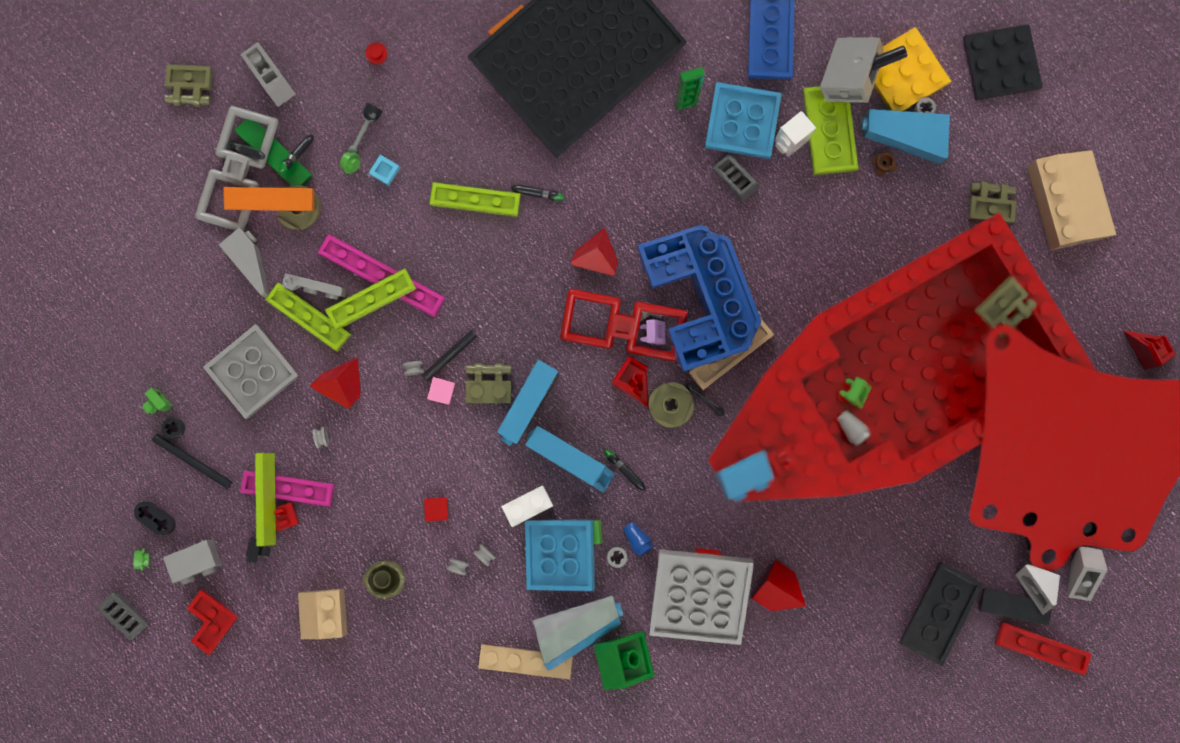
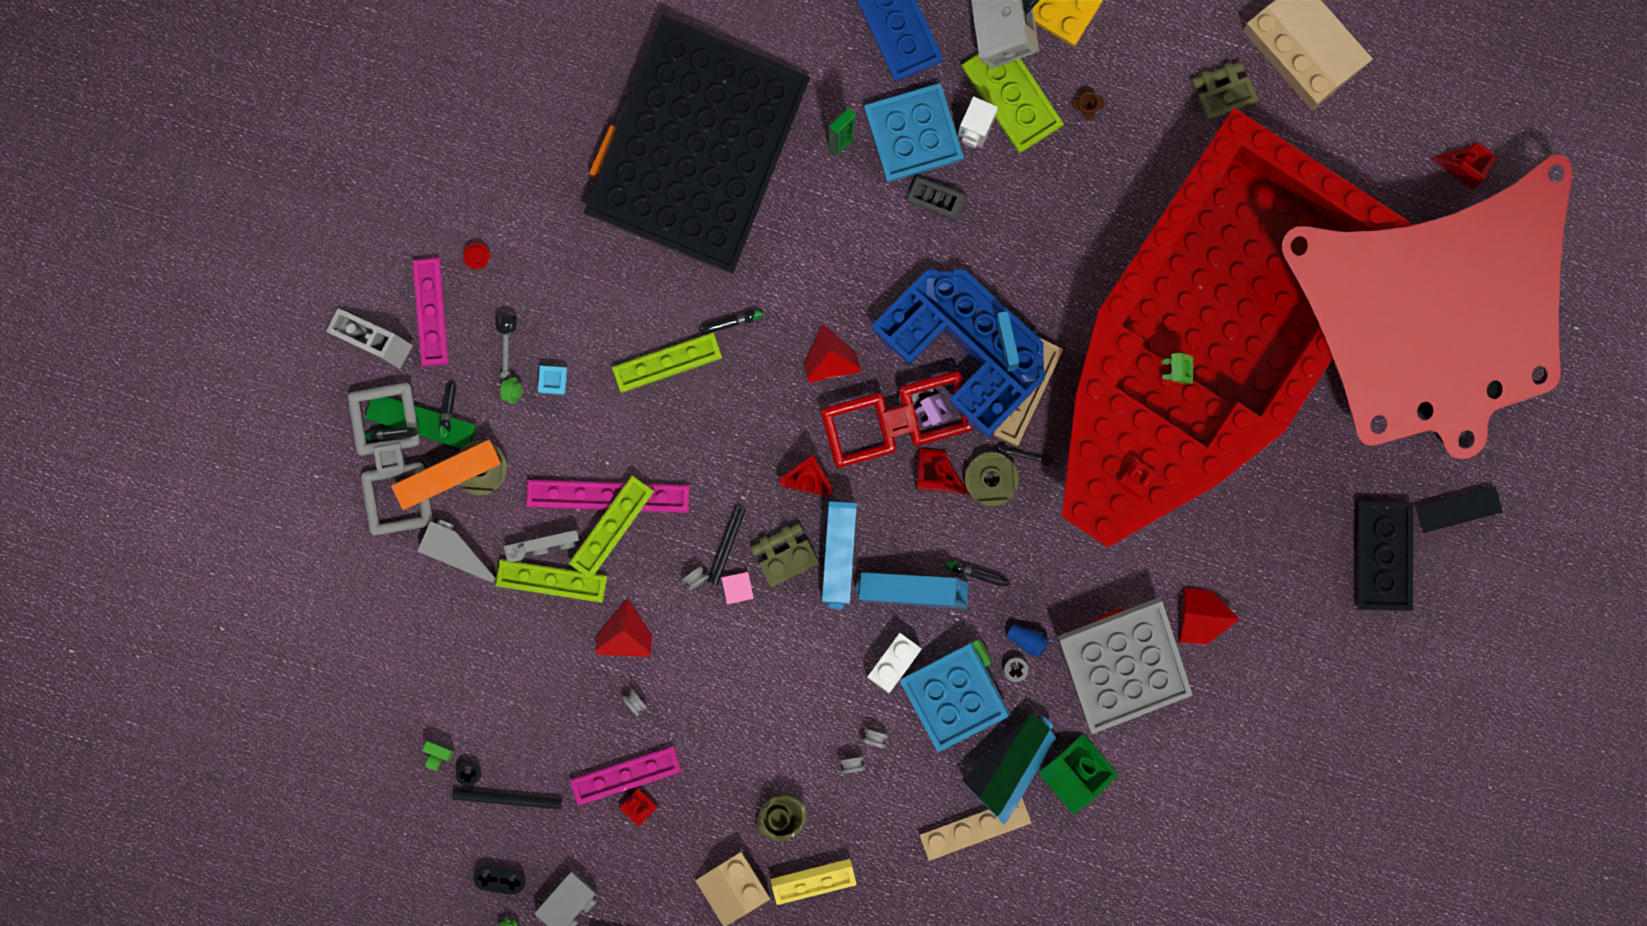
camera: 30 degrees left, 0 degrees up
olive plate [165,65,213,107] -> none
light grey plate [203,324,300,419] -> none
black tile [245,537,270,563] -> none
lime tile [255,453,276,546] -> none
red tile [424,497,449,522] -> none
dark azure slope [714,451,774,502] -> none
light grey cone [837,410,871,447] -> none
dark azure slope [861,109,950,164] -> none
light grey bush [914,98,936,113] -> none
olive plate [975,277,1037,339] -> none
red tile [994,622,1092,676] -> none
light grey slope [1015,564,1060,615] -> none
light grey slope [1067,546,1108,601] -> none
none -> dark pink tile [412,257,449,367]
none -> light yellow plate [770,859,856,905]
none -> red slope [779,455,833,498]
none -> dark azure tile [996,311,1019,372]

